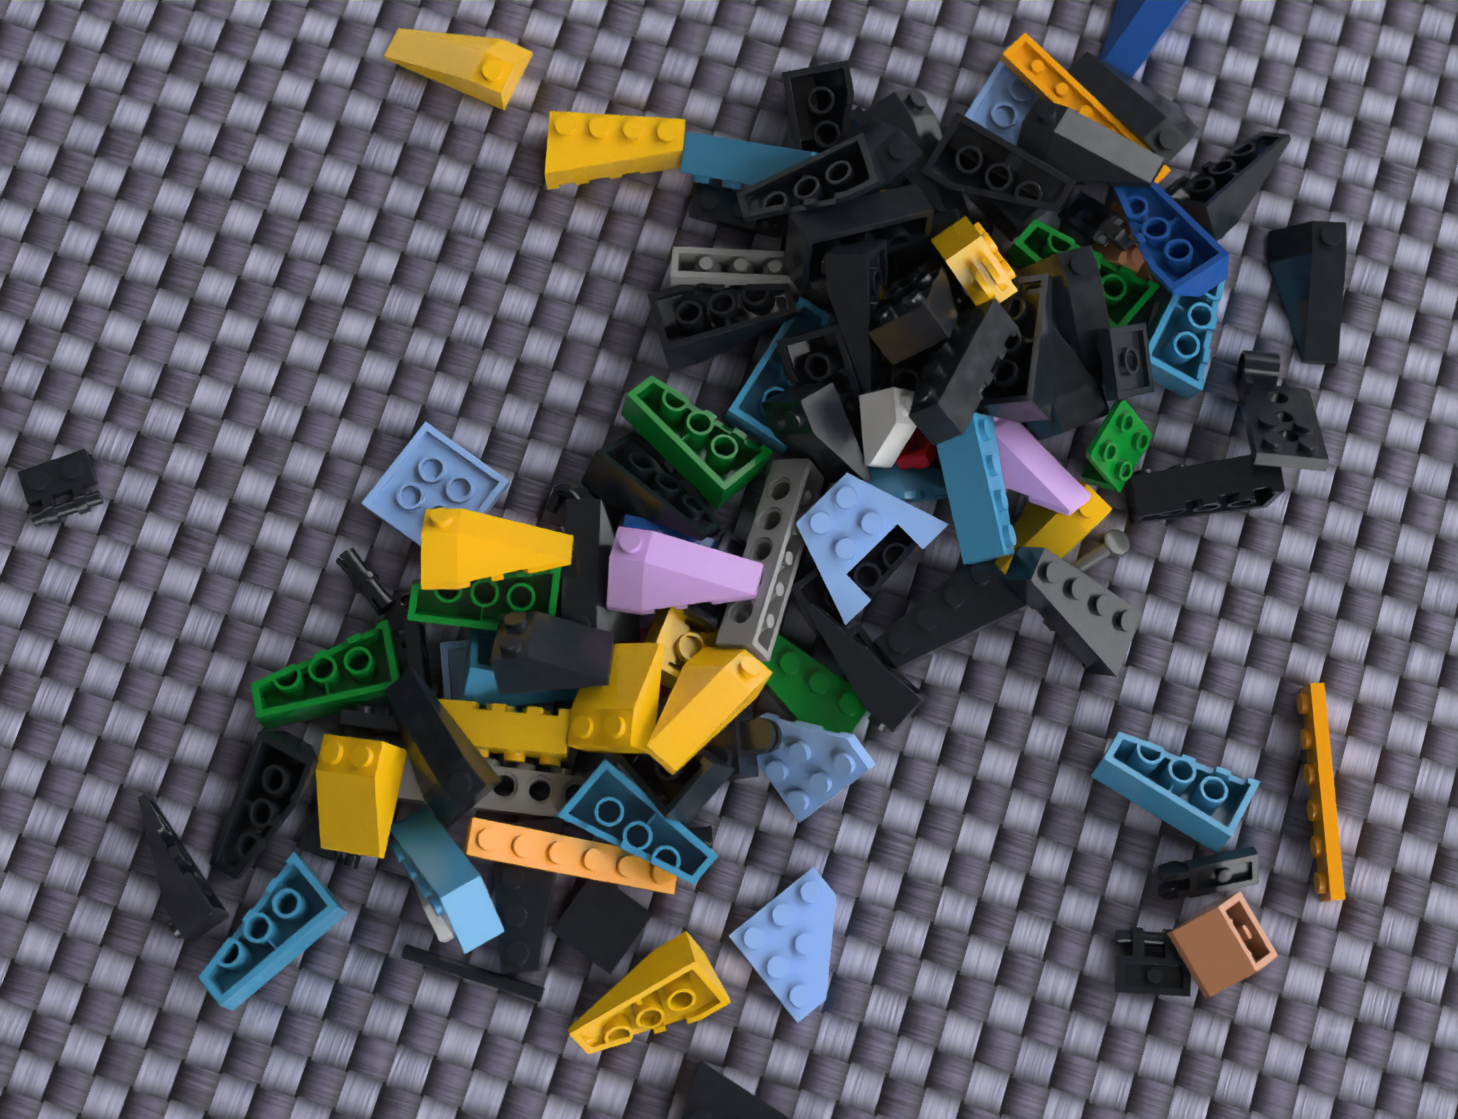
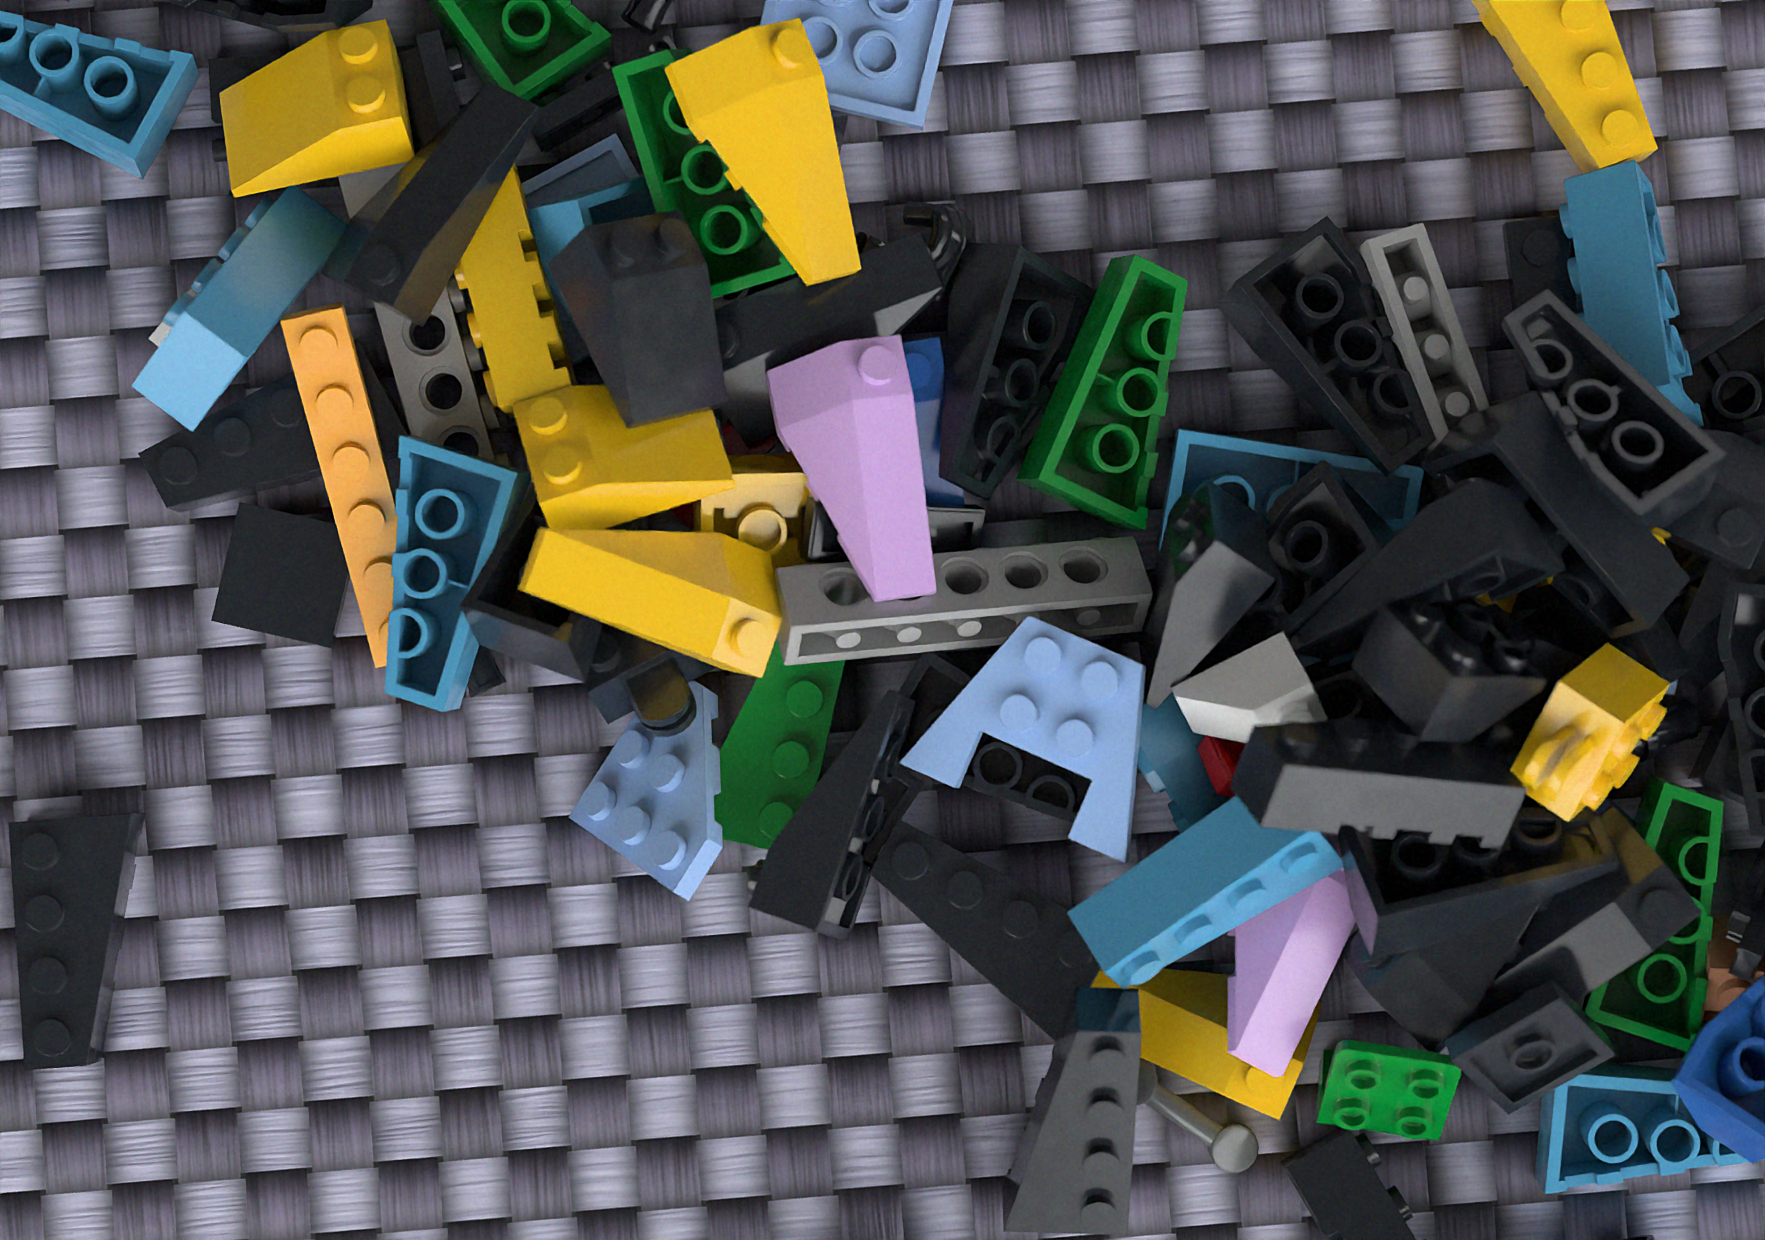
camera: 70 degrees right, 10 degrees up
black bar [401,944,545,1002] -> none
yellow wedge [568,931,731,1054] -> none
light blue plate [729,867,836,1023] -> none

